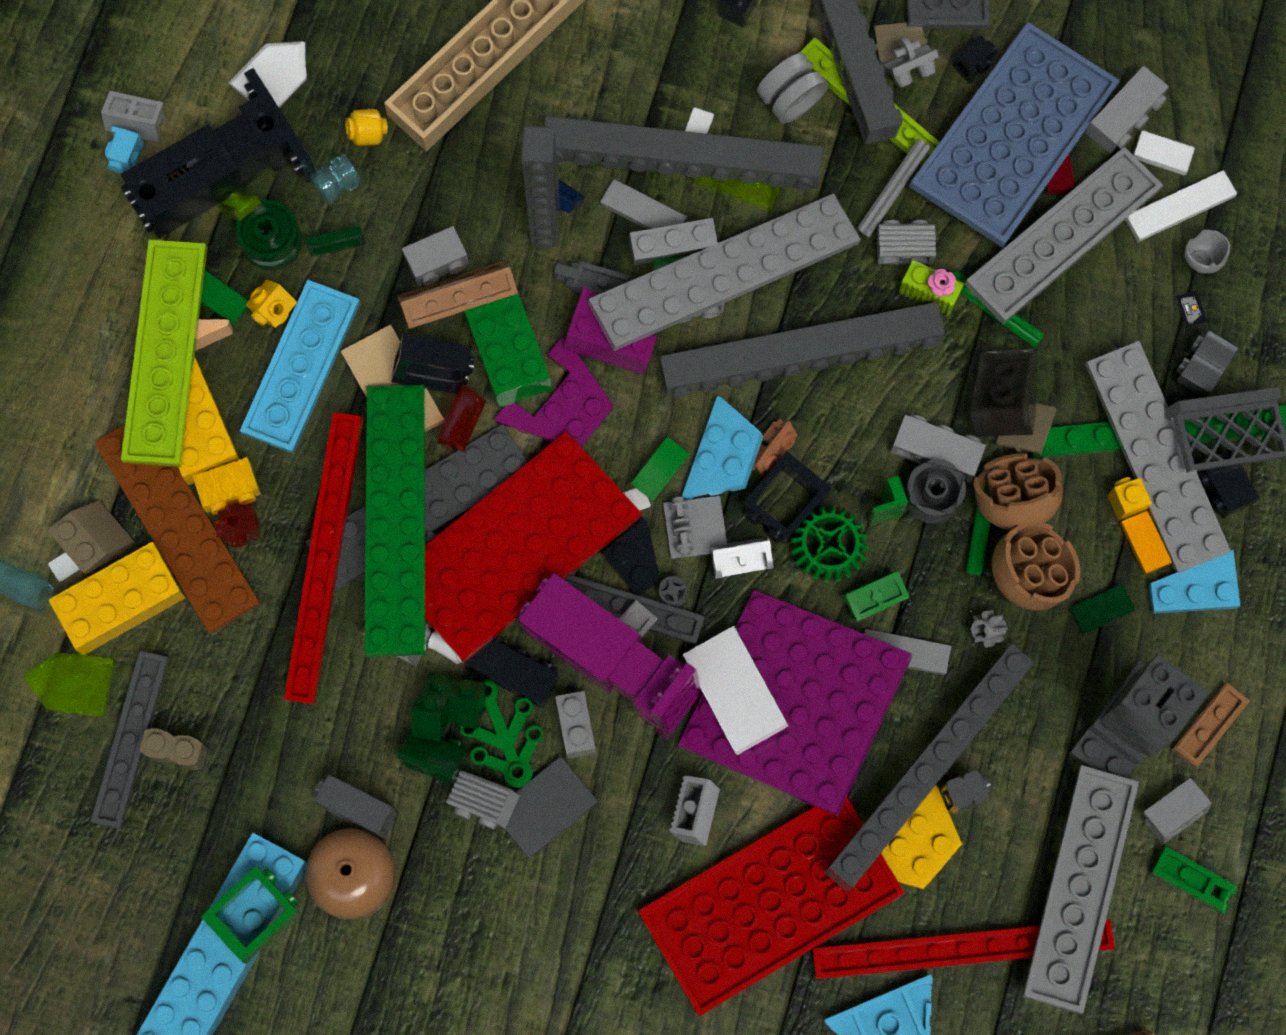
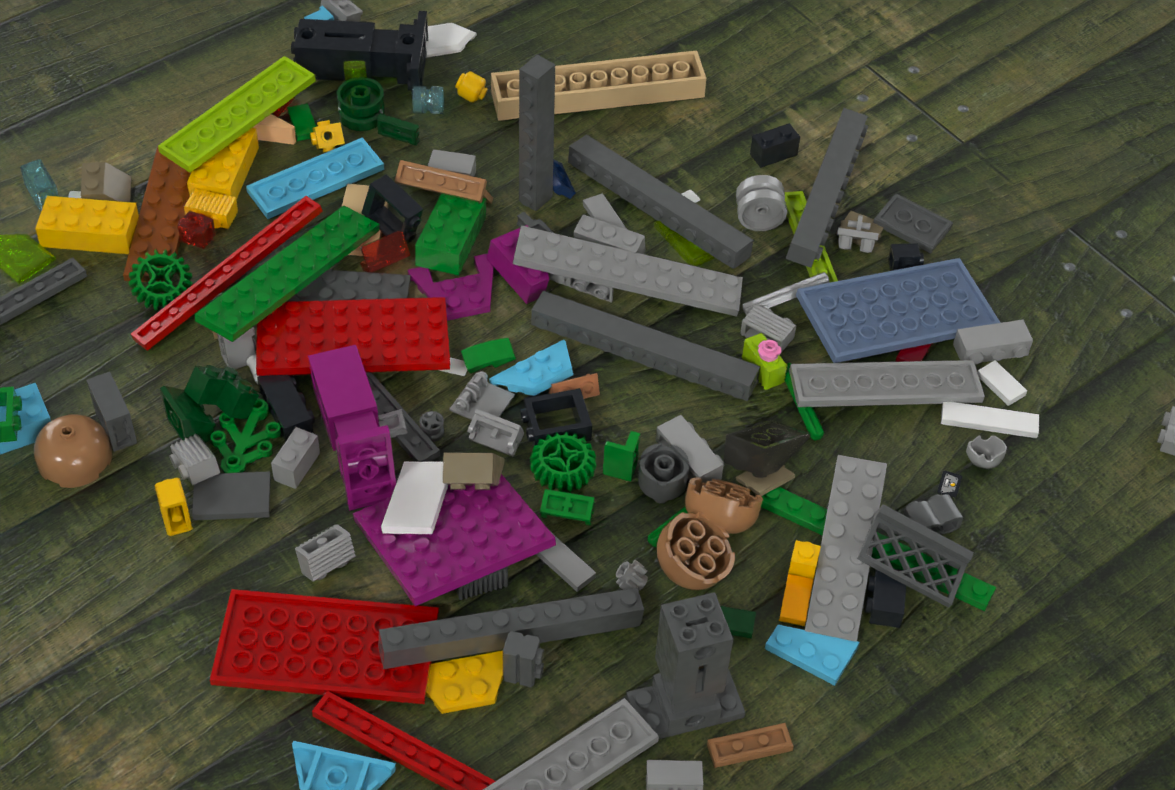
camera: 35 degrees right, 25 degrees down
dark tan brick [139,729,208,770] -> none
black wing [601,518,660,596] -> none
none -> green gear [129,249,192,311]
none -> yellow brick [155,478,193,536]
none -> dark tan slope [443,453,504,490]

